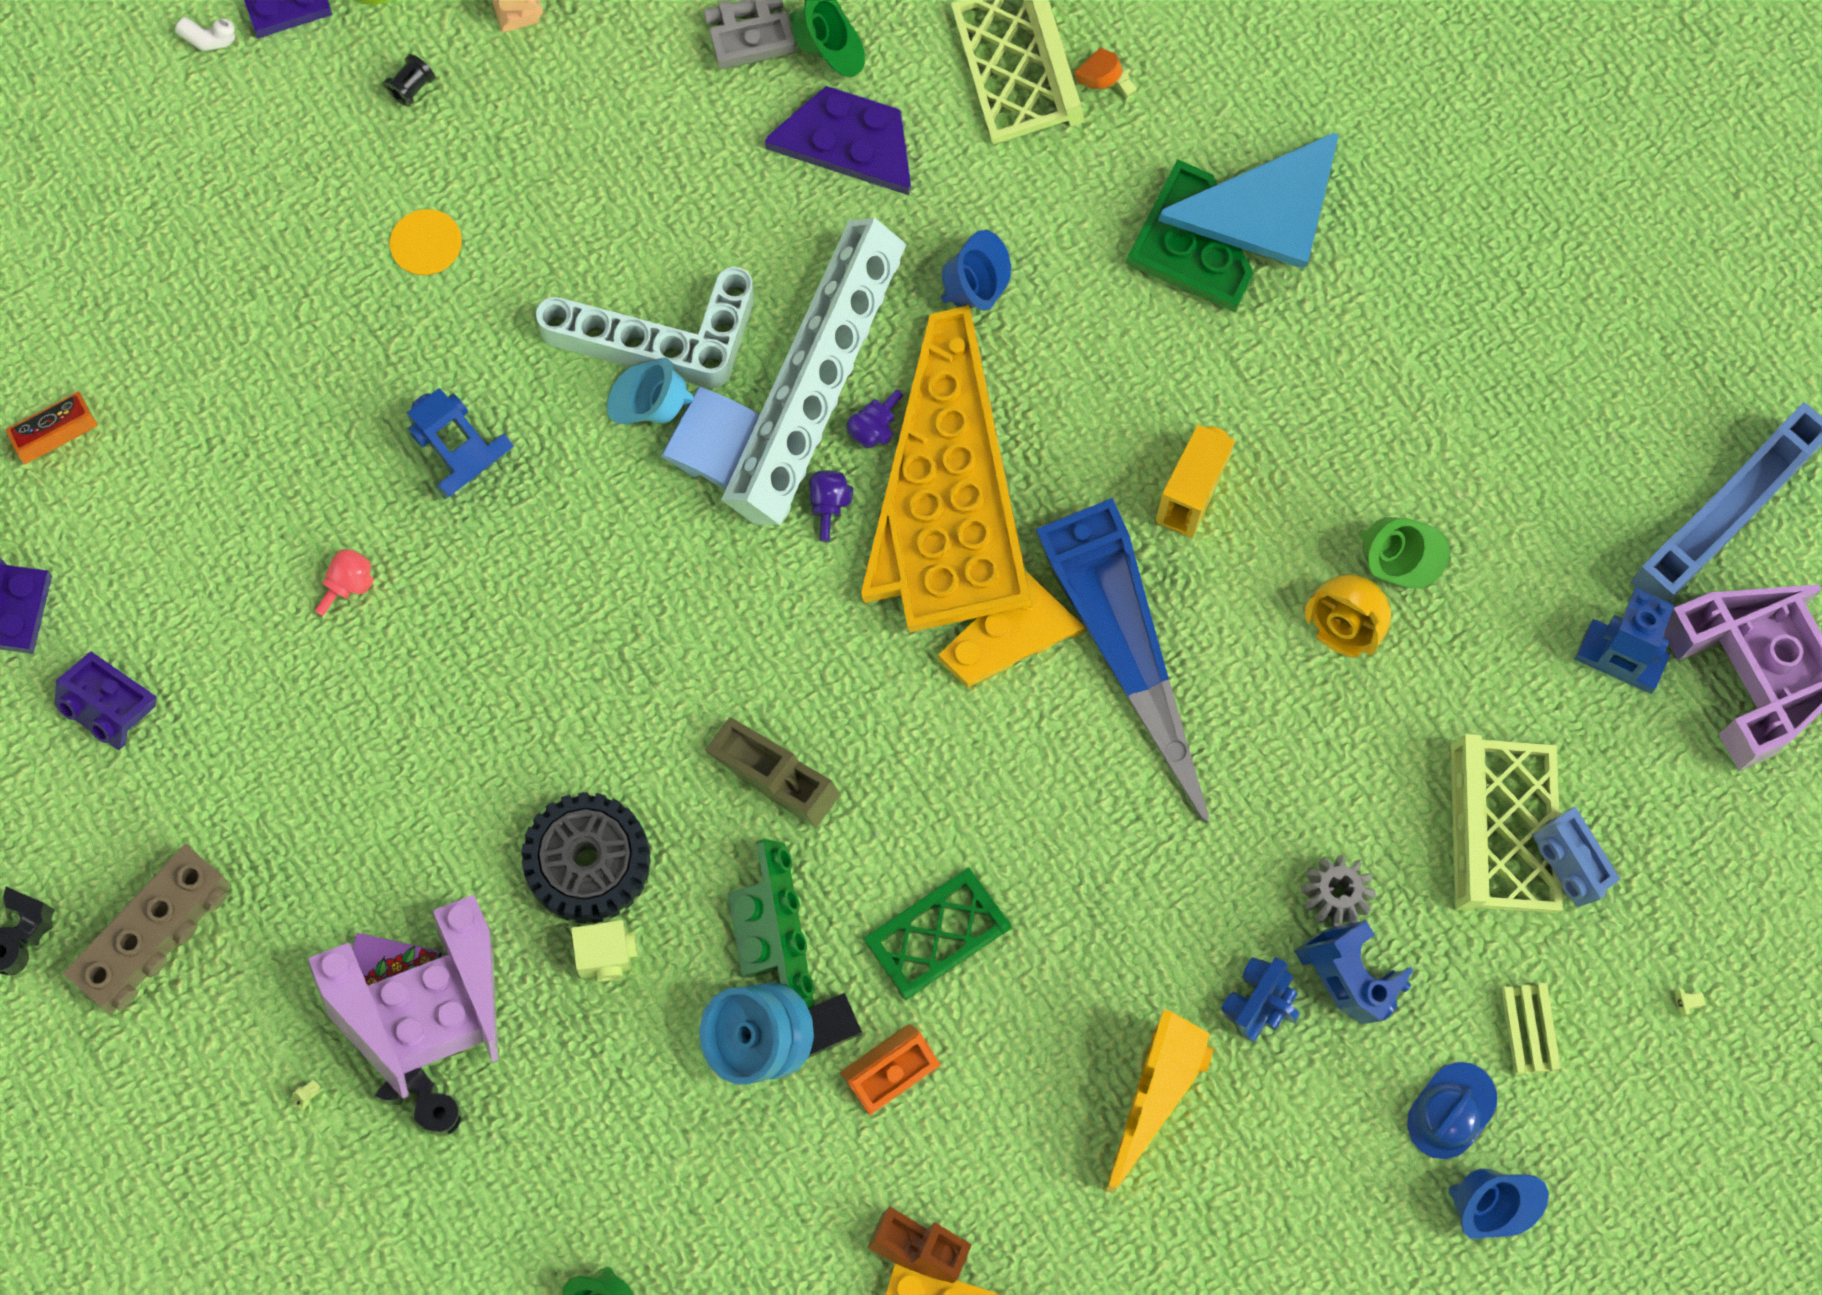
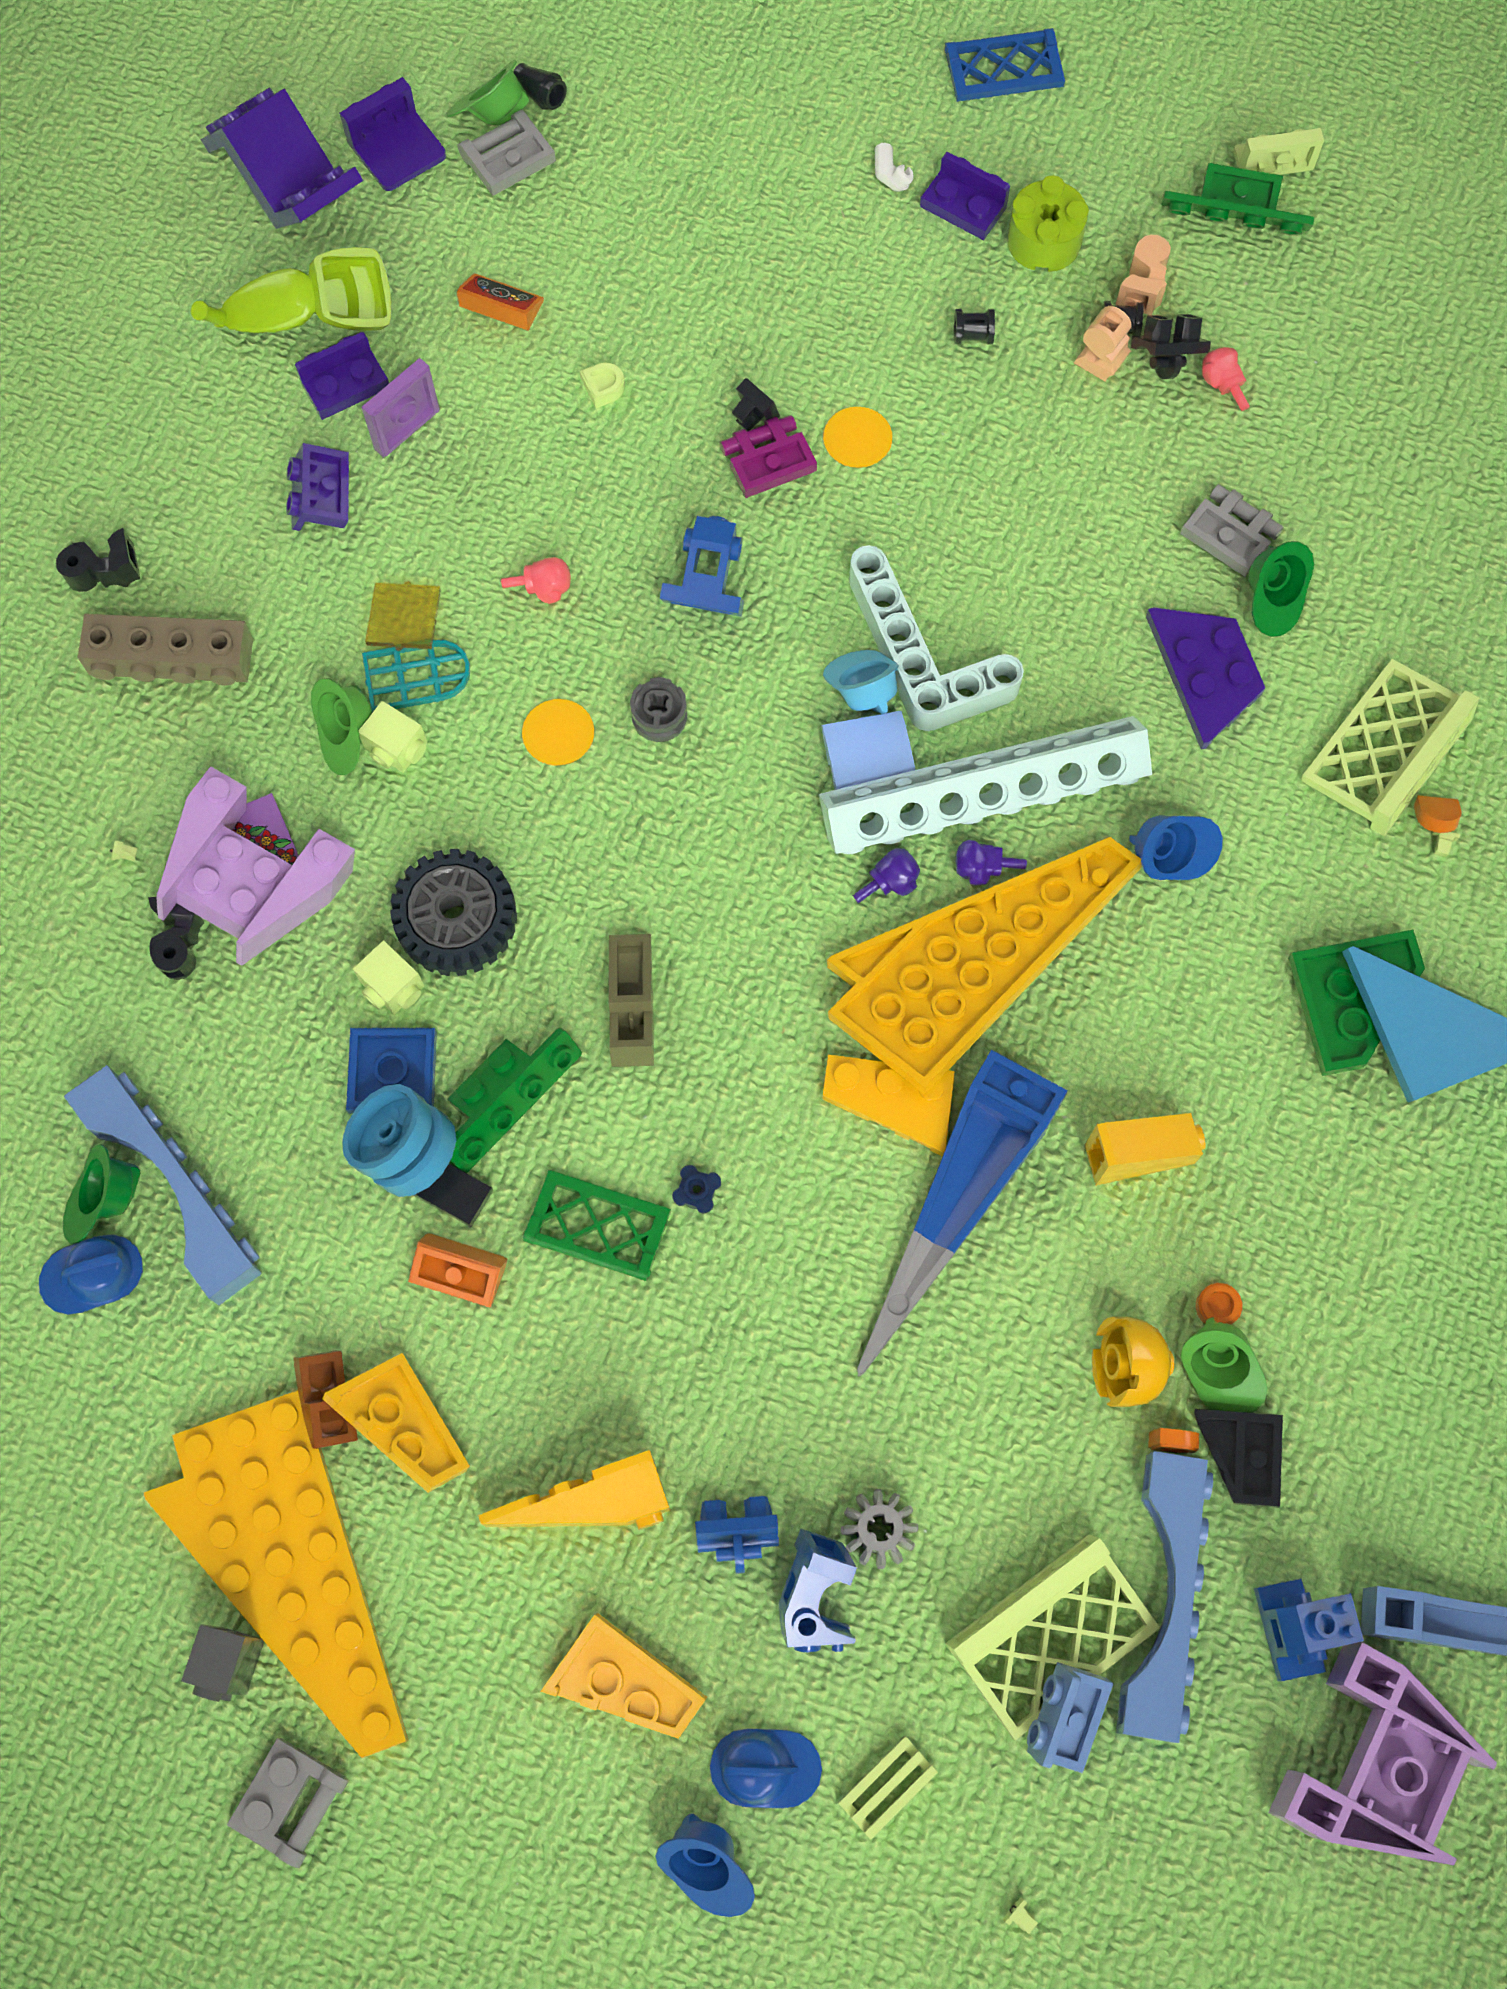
camera: 55 degrees right, 0 degrees up
none -> medium blue arch [64,1065,262,1306]
none -> bright green piece [311,678,372,775]
none -> yellow wing [322,1353,470,1493]
none -> blue tile [346,1028,437,1114]
none -> yellowish green brick [359,701,427,773]
none -> medium lavender tile [361,358,440,458]
none -> teal window [362,640,470,713]
none -> clear yellow piece [365,581,441,651]
none -> yellow sticker [522,699,594,766]
none -> yellow wing [540,1613,707,1739]
none -> yellowish green tile [580,362,625,409]
none -> dark grey wheel [630,677,688,742]
none -> dark blue plate [672,1165,721,1214]
none -> magenta plate [720,415,817,498]
none -> black tile [732,378,780,431]
none -> medium blue arch [1116,1451,1213,1743]
none -> orange tile [1148,1428,1199,1453]
none -> black wing [1195,1409,1283,1508]
none -> orange tile [1196,1283,1243,1324]

